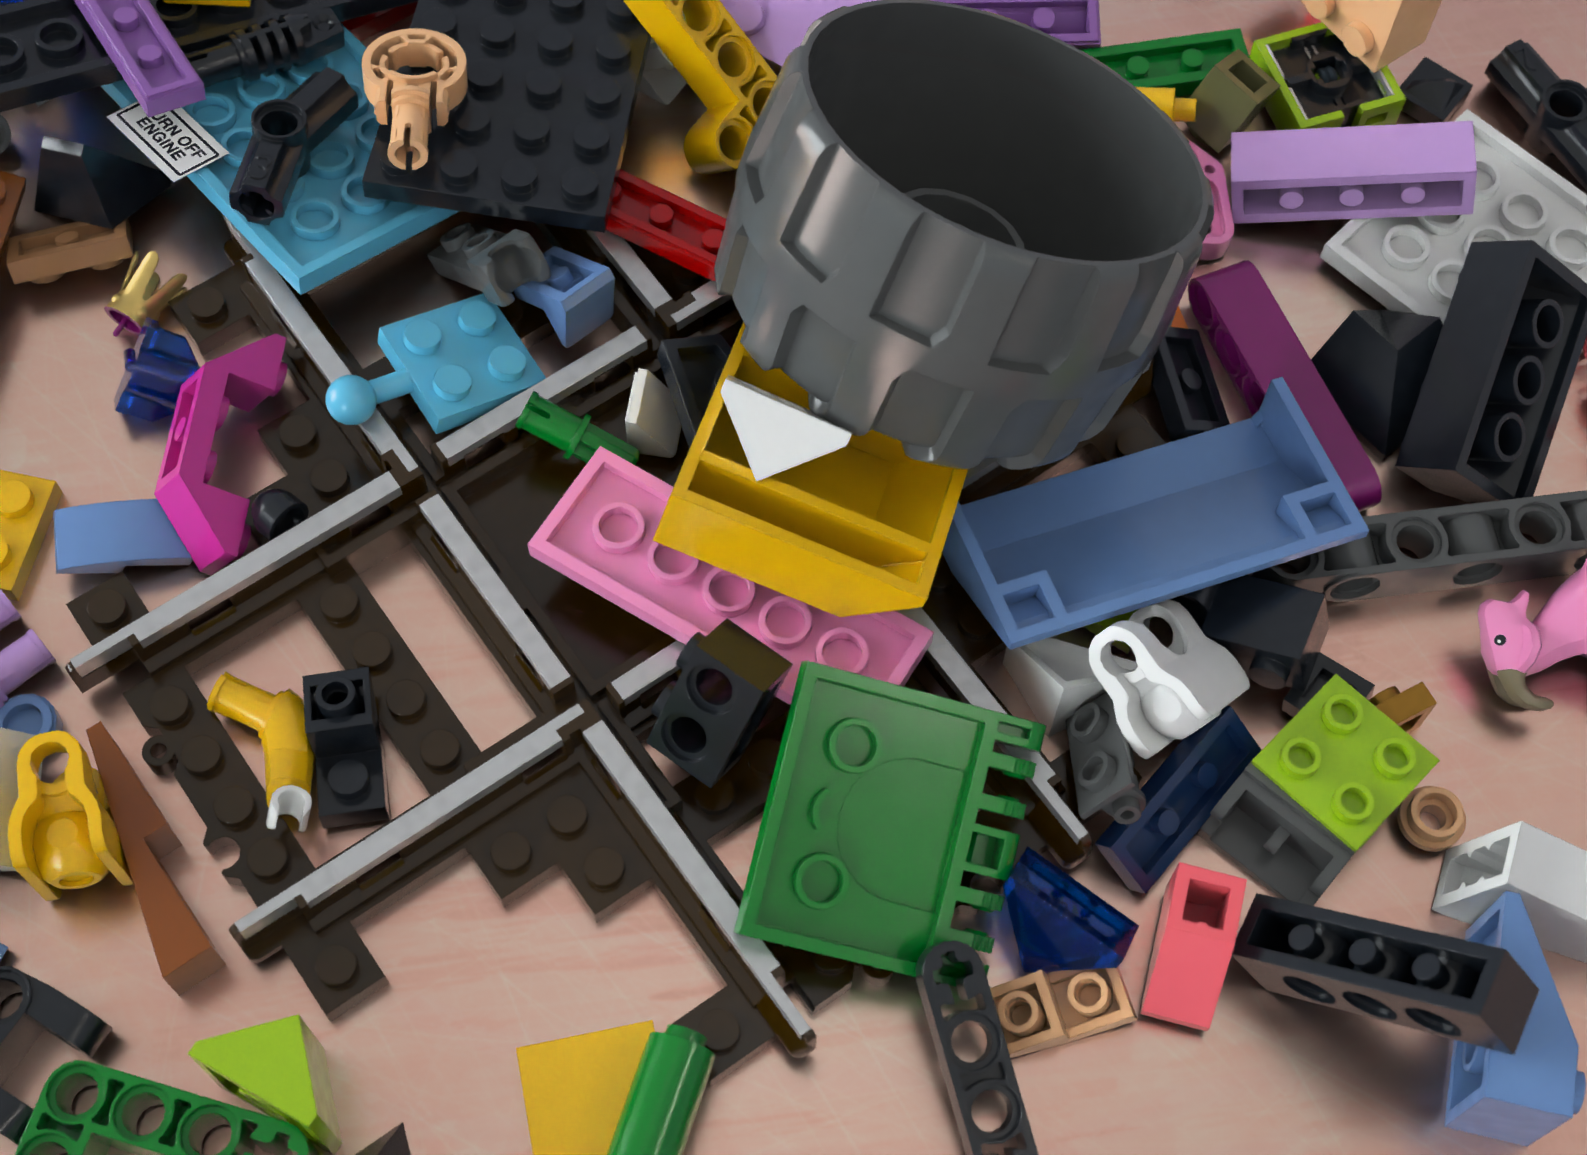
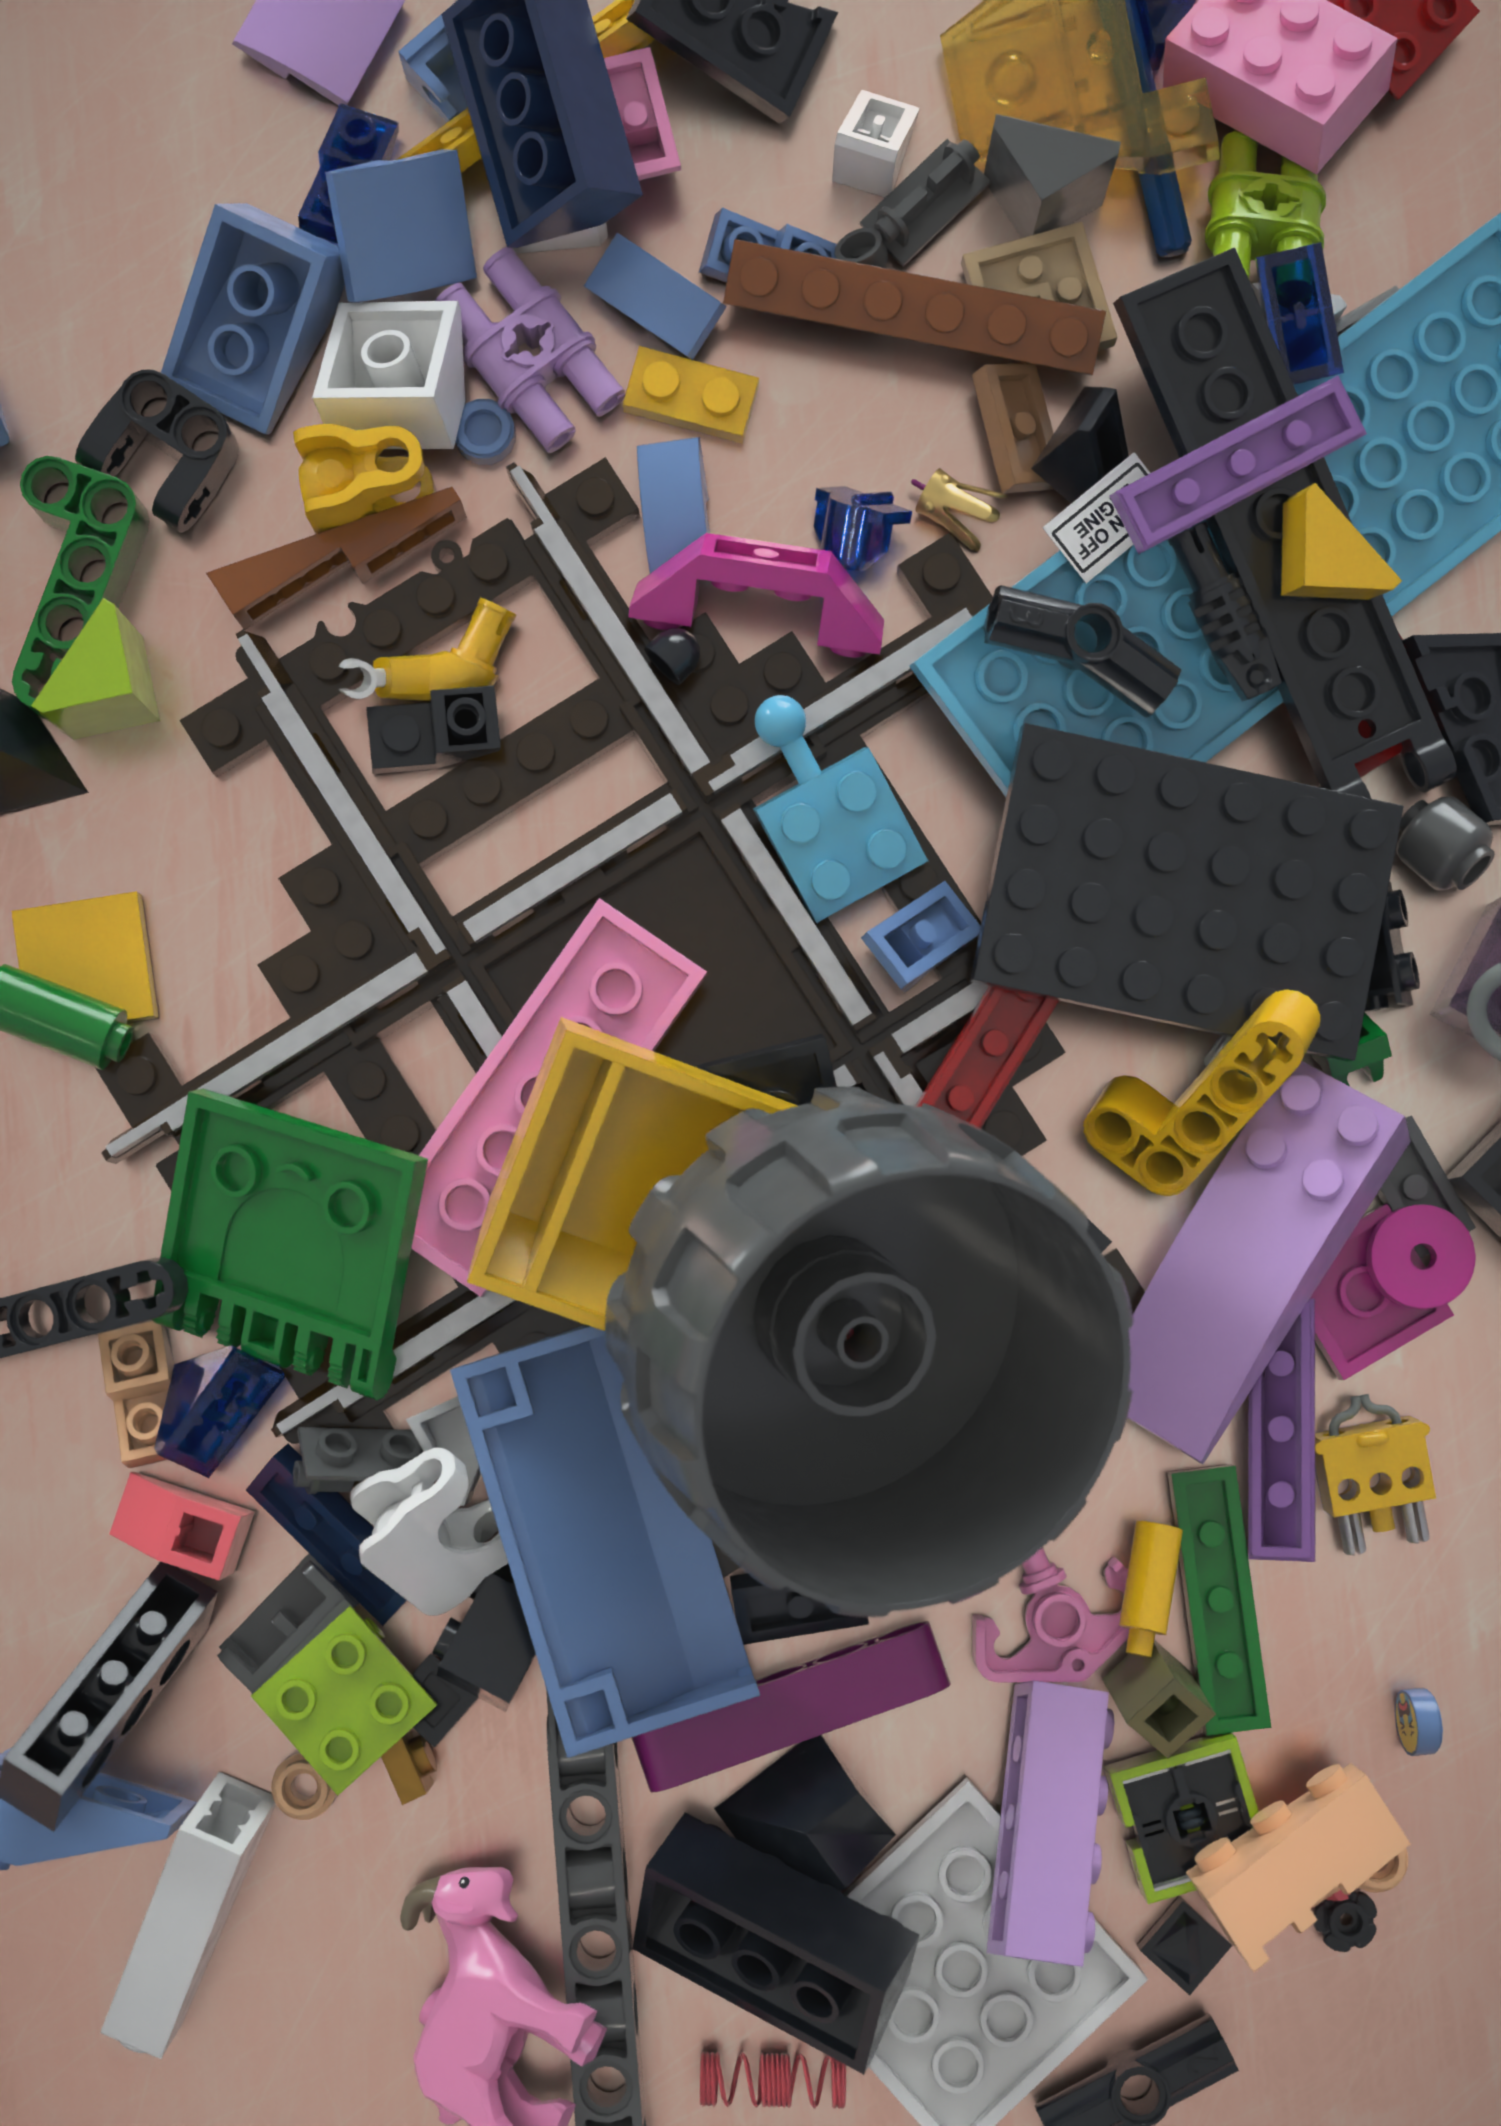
camera: 95 degrees right, 20 degrees up
light nougat pin [362,28,468,170] -> none
dark grey plate [427,223,551,307] -> none
green axle [515,391,640,466] -> none
white slope [625,368,682,458] -> none
black brick [646,618,793,788] -> none
white slope [720,375,852,481] -> none

